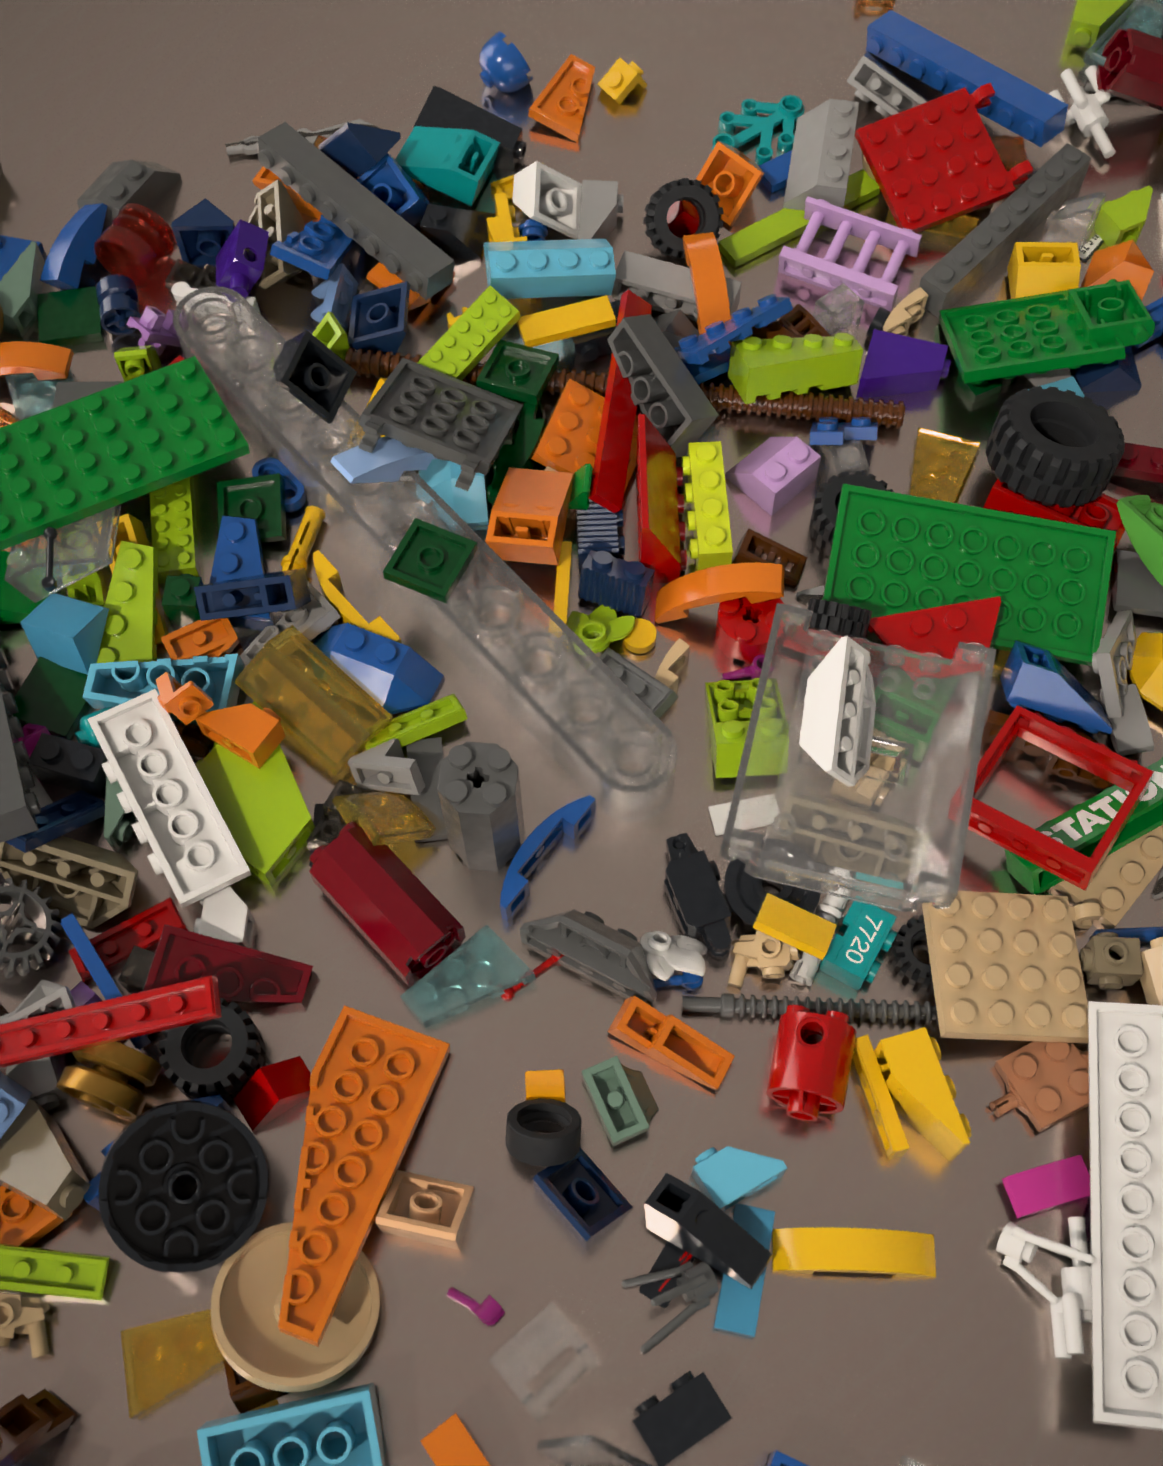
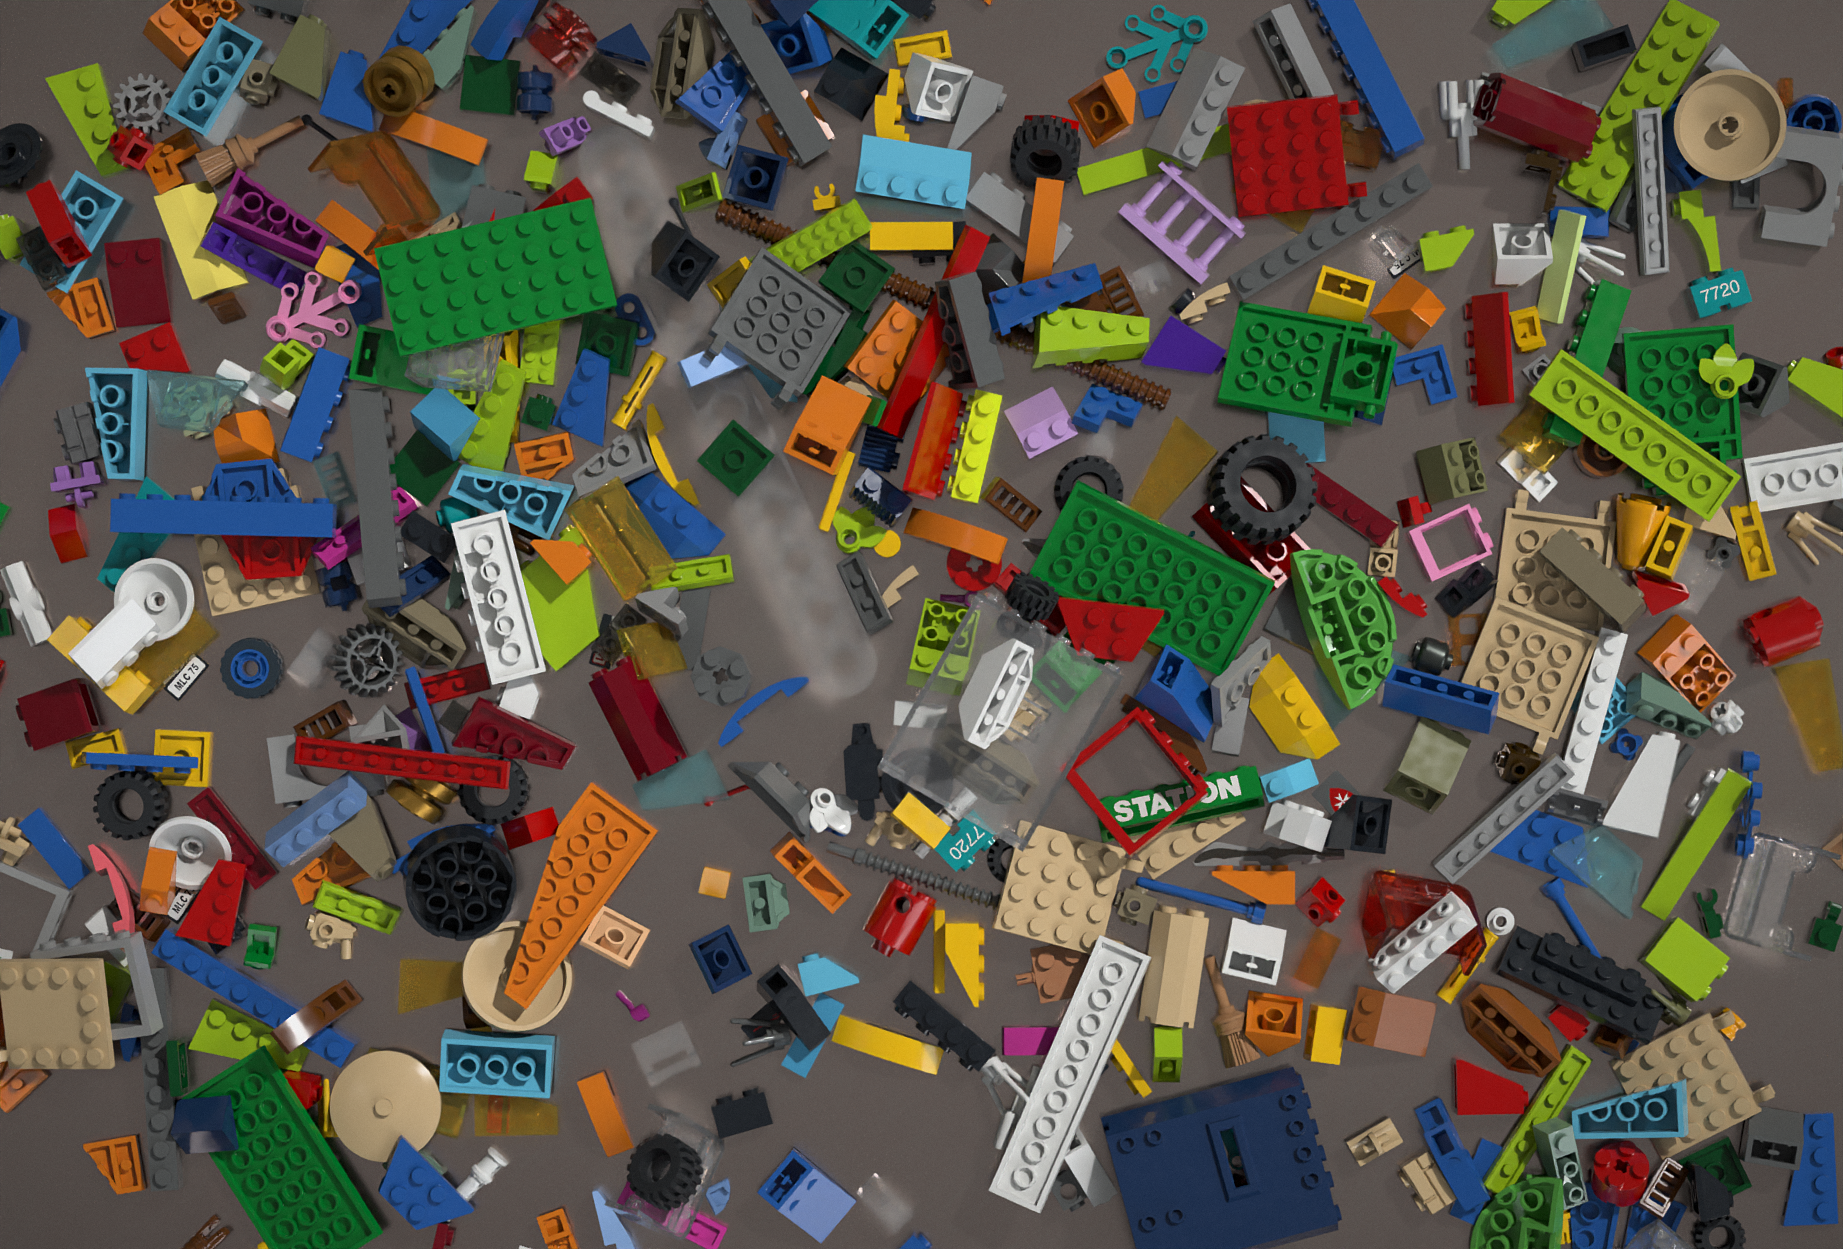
camera: 15 degrees right, 25 degrees up
black hinge [41,527,58,592] -> none
orange bracket [156,671,214,726] -> none
dark blue slope [194,568,311,621] -> none
dark purple torso [216,219,269,300] -> none
black tyre [505,1098,582,1167] -> none
none -> black brick [893,979,996,1072]

